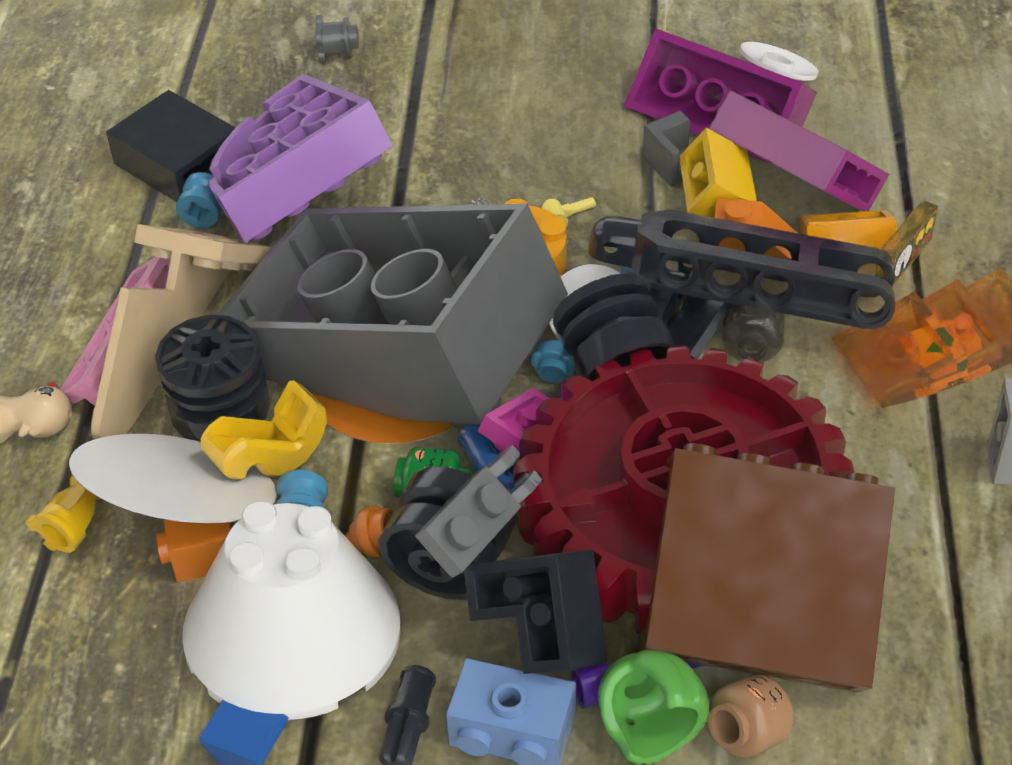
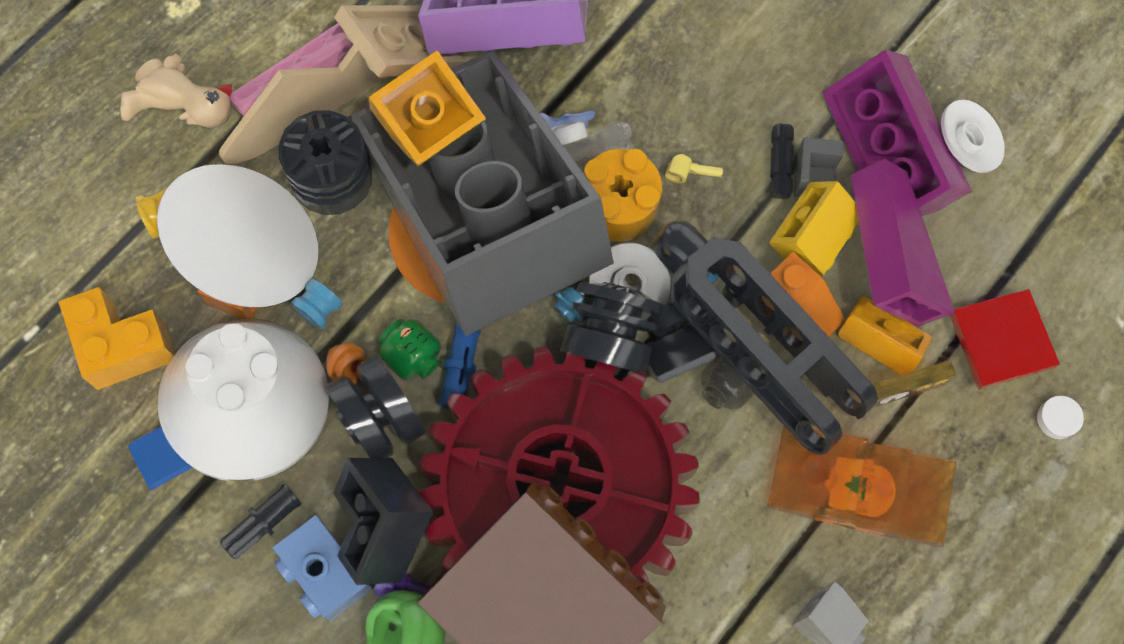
camera: 30 degrees right, 25 degrees up
yellow animal [201,380,327,480] -> none
dark grey hinge [415,445,542,578] -> none
dark pink plate [478,387,550,459] -> none
none -> light orange brick [58,287,175,390]
none -> light orange slope [369,51,486,166]
none -> black axle [770,123,794,199]
none -> red tile [950,289,1060,390]

